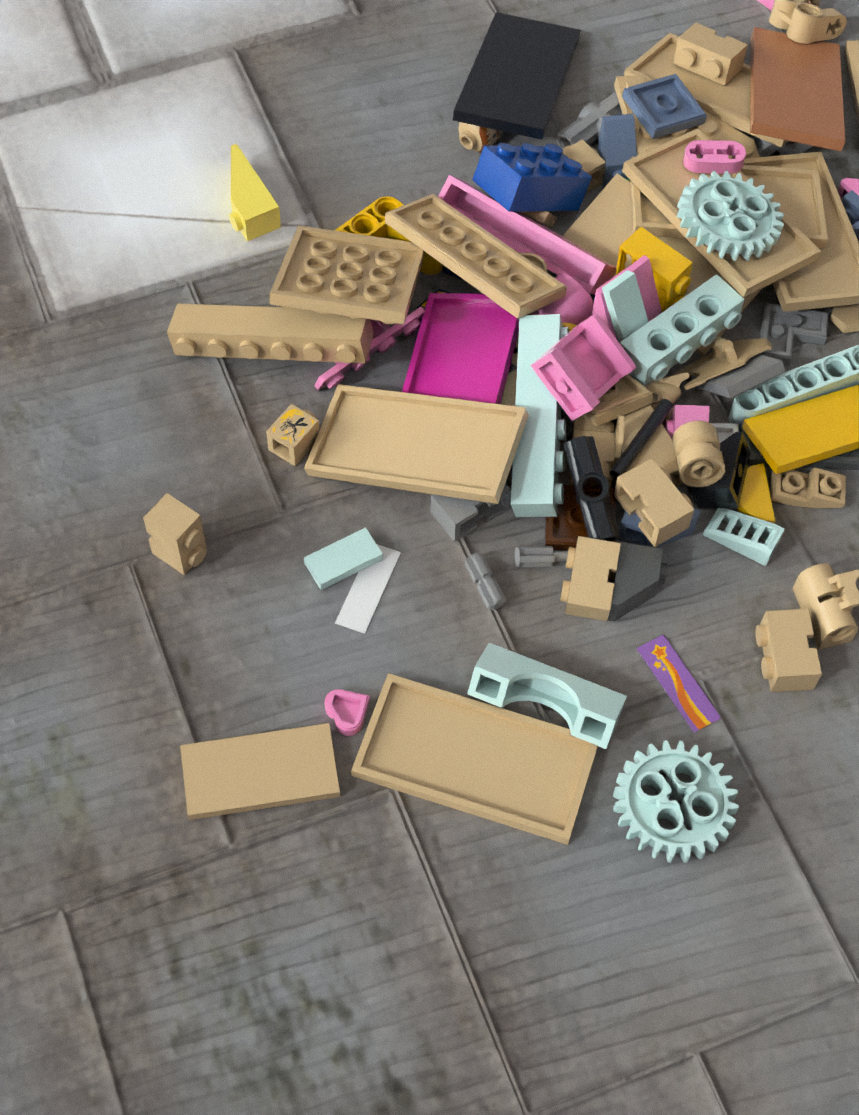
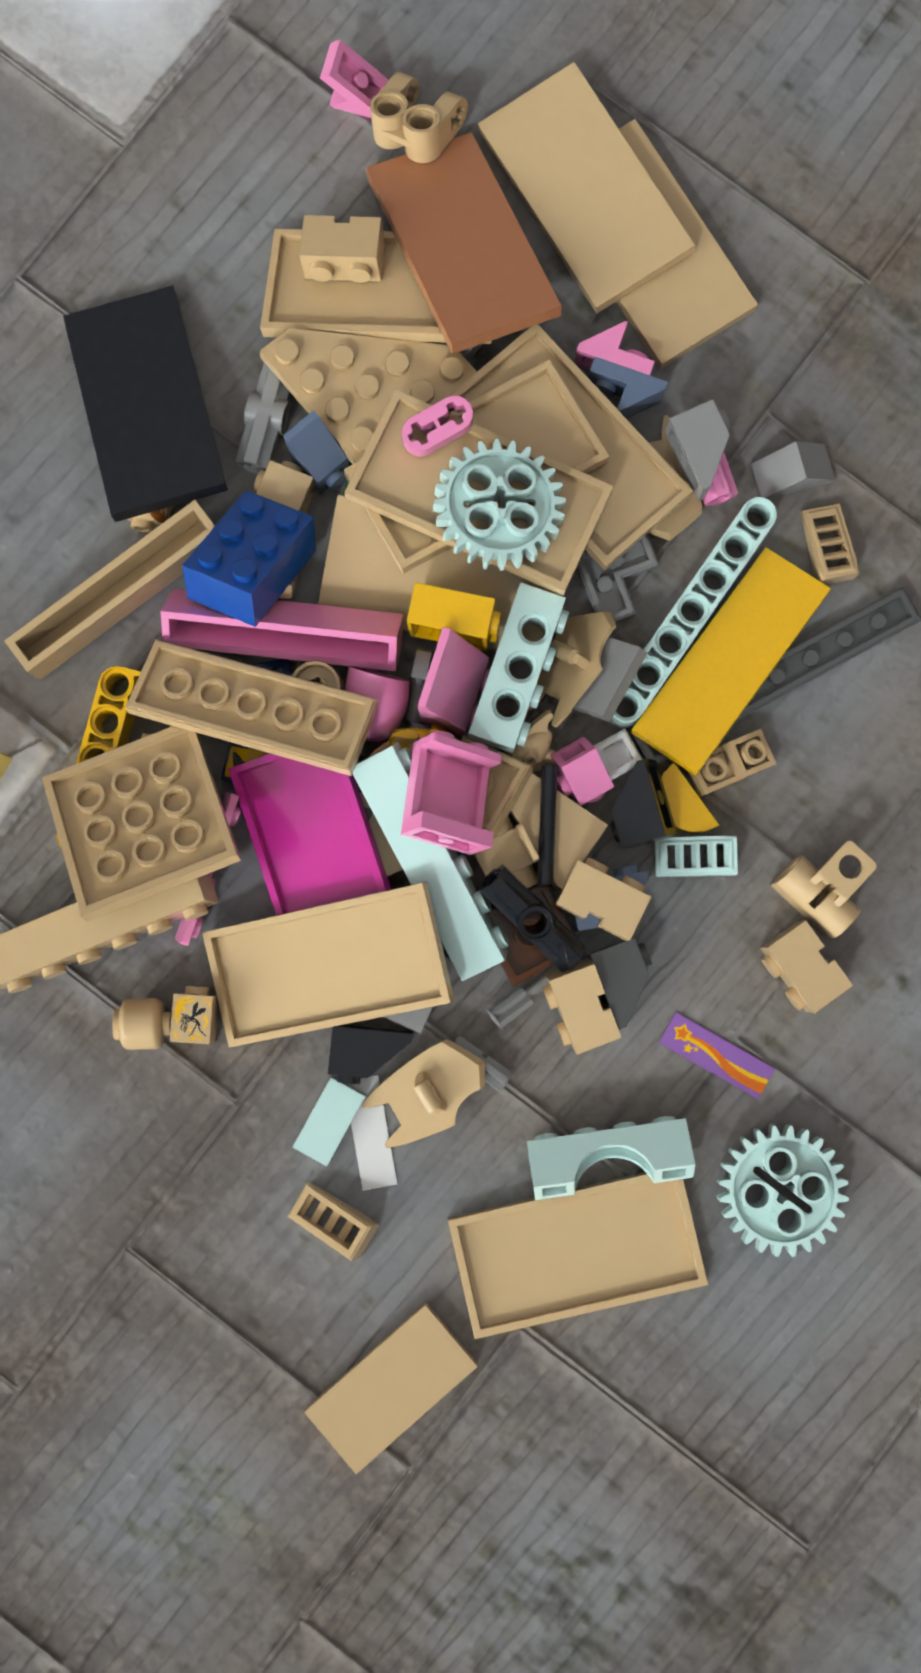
camera: 25 degrees left, 25 degrees up
tan brick [143,493,207,575] -> none
bright pink tile [324,689,370,736] -> none
light aqua tile [602,270,649,343] -> none
sand blue tile [622,74,707,139] -> none
tan wheel [673,420,725,487] -> none
none -> tan brick [4,500,215,680]
none -> tan head [112,998,172,1050]
none -> tan slope [287,1182,379,1261]
none -> black slope [328,1025,414,1084]
none -> tan shield [362,1039,485,1148]

